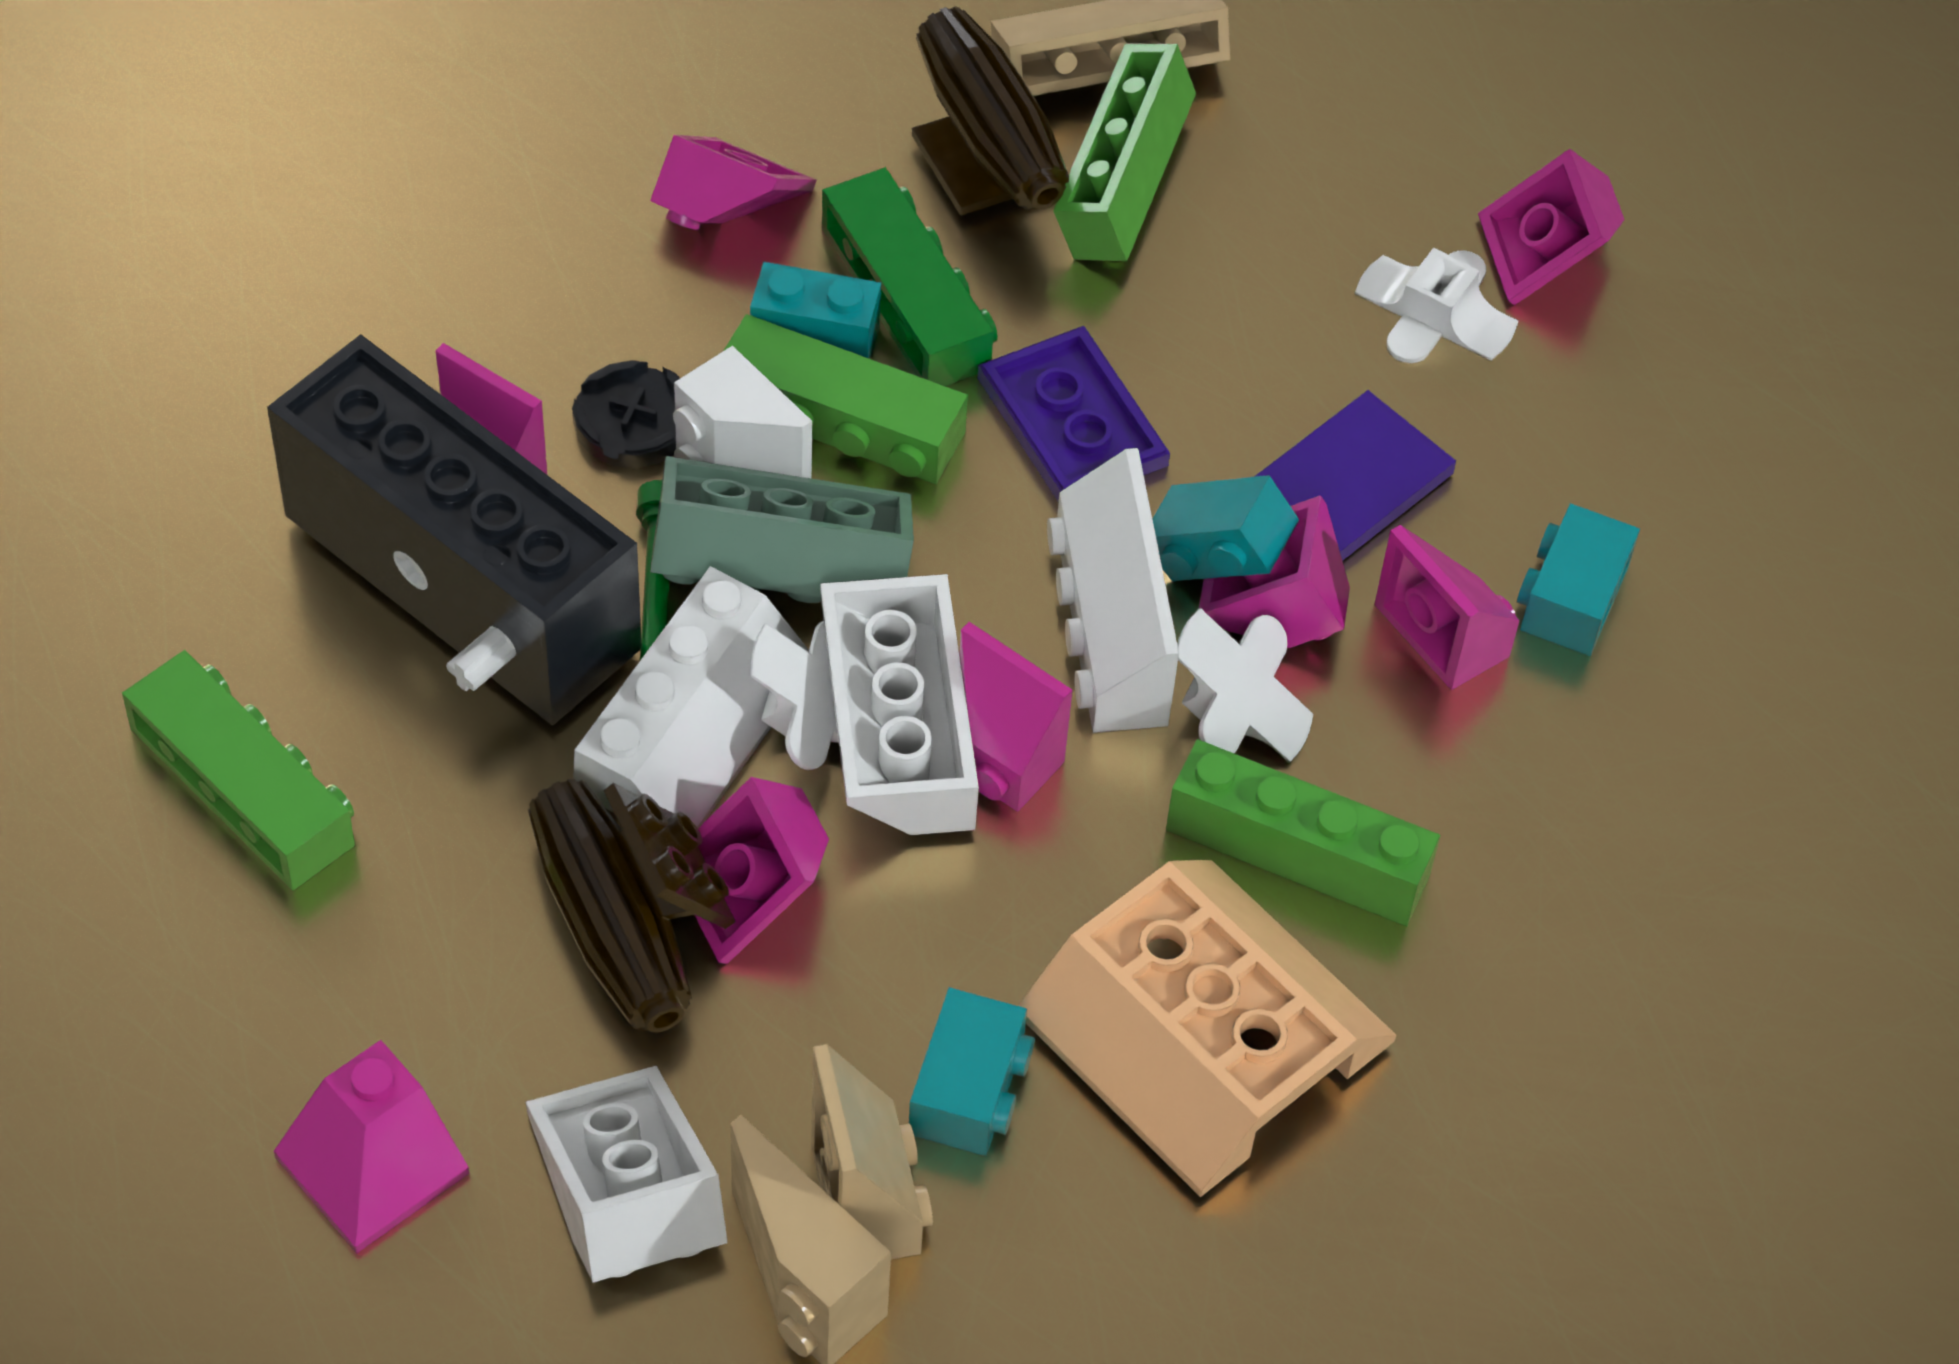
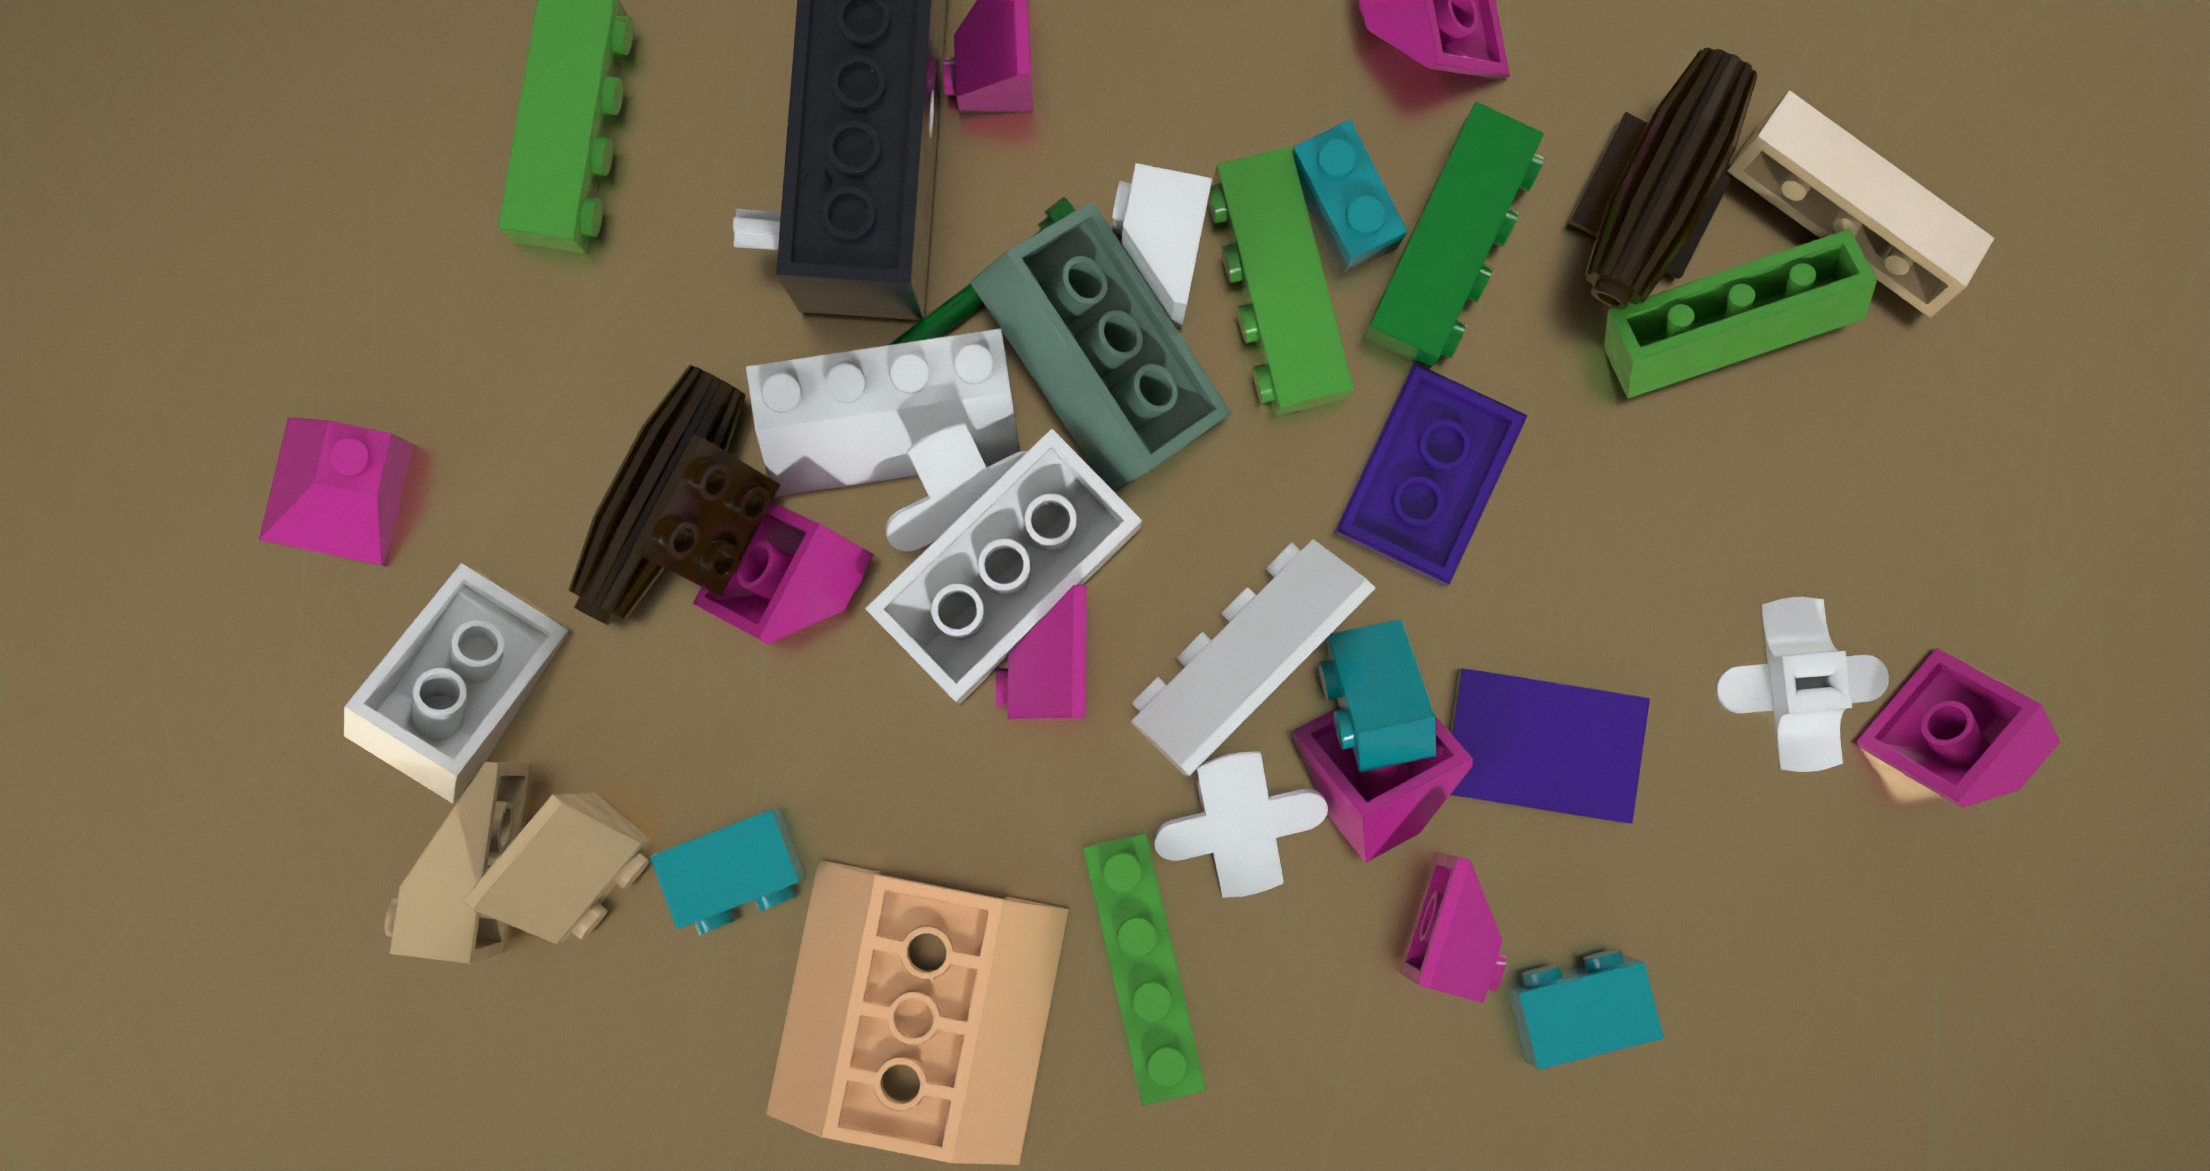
camera: 50 degrees right, 30 degrees up
black tile [572,360,680,469] -> none

